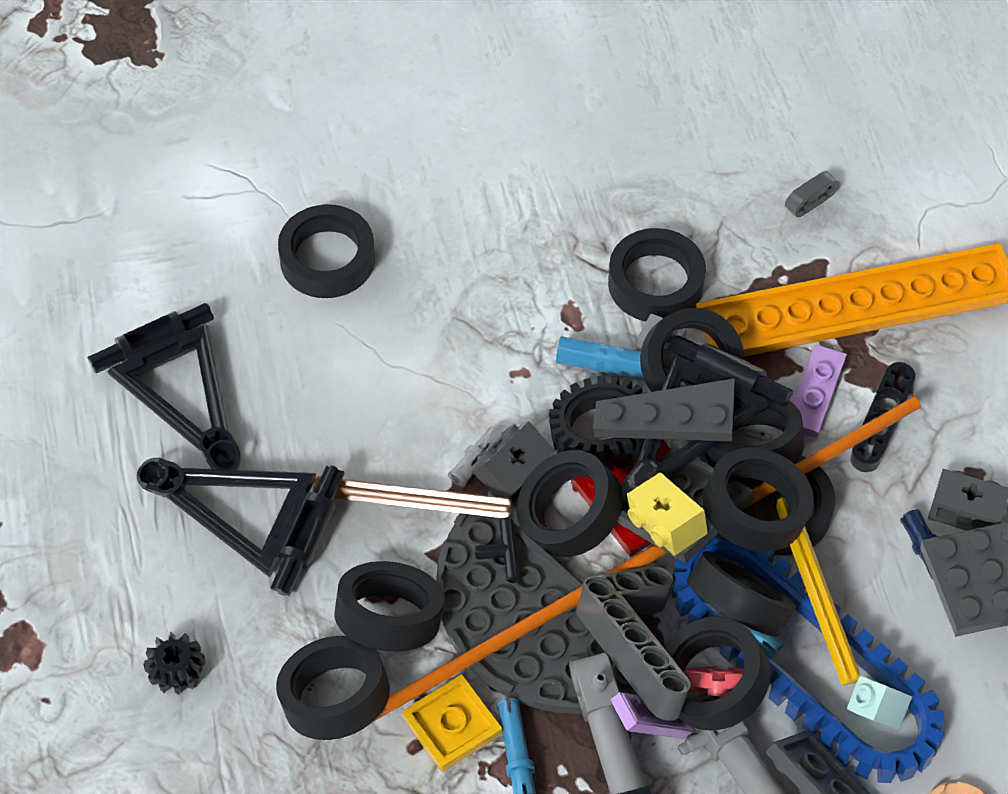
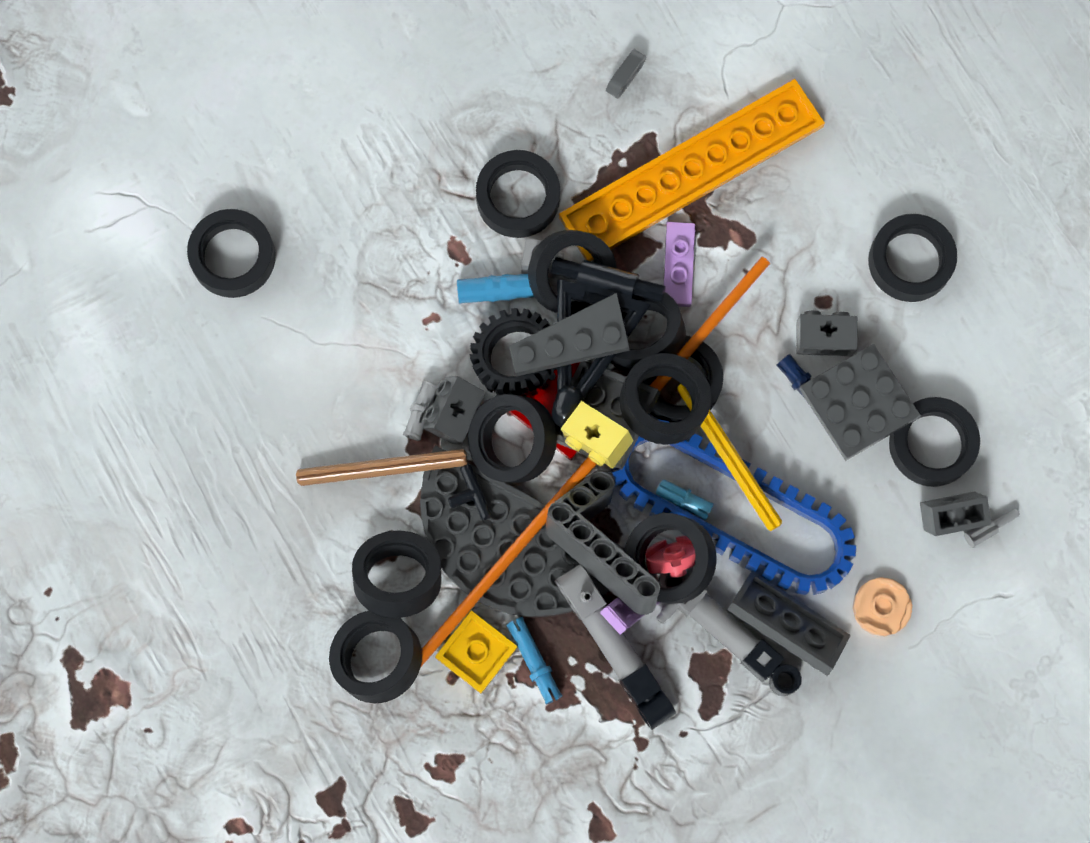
camera: 20 degrees left, 20 degrees up
black piece [87,303,241,470] -> none
black piece [137,458,345,596] -> none
black gear [143,631,206,695] -> none
black tyre [687,551,796,637] -> none
light aqua brick [847,676,912,730] -> none
black beam [850,362,916,473] -> none

